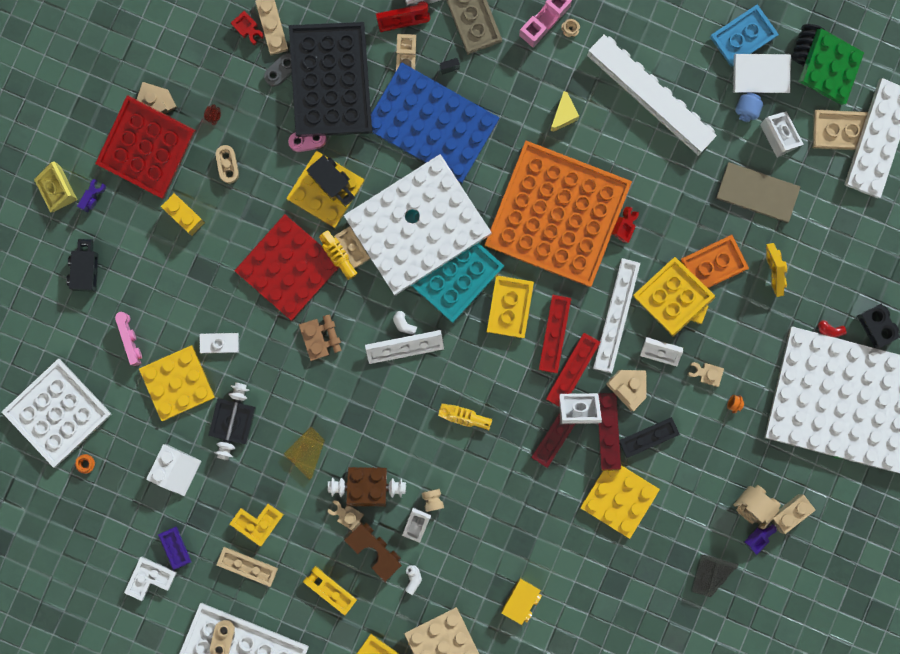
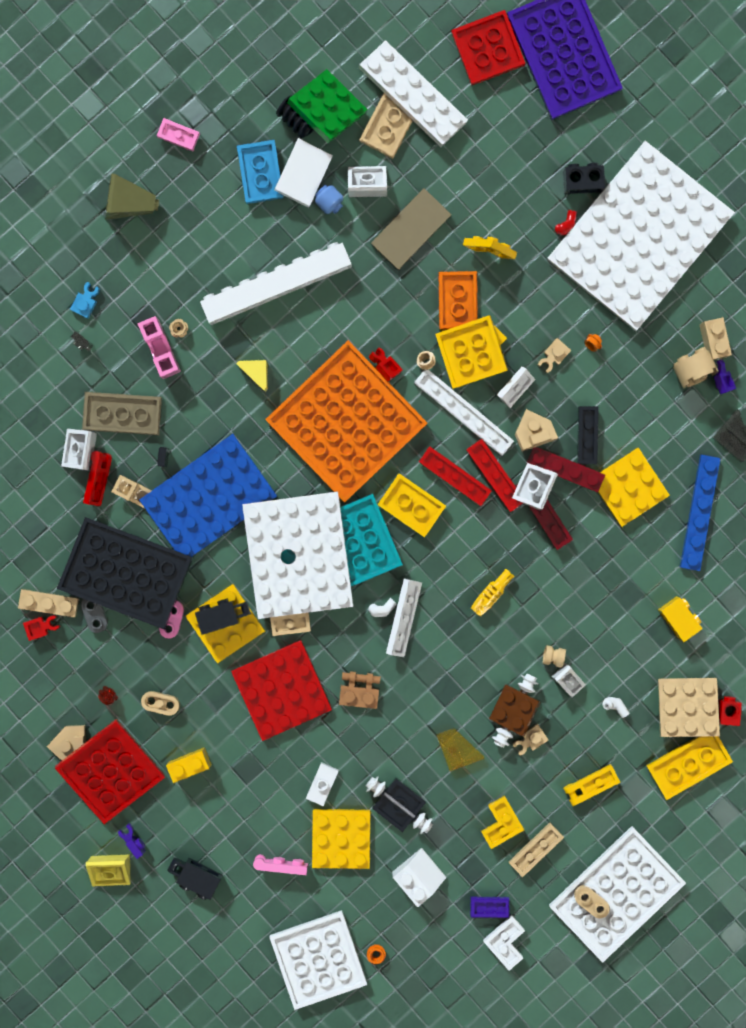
camera: 65 degrees left, 5 degrees up
yellow hinge [319,230,358,280] -> none
reddish brown arch [343,521,402,582] -> none
none -> tan plate [417,351,436,370]
none -> blue plate [680,455,721,571]

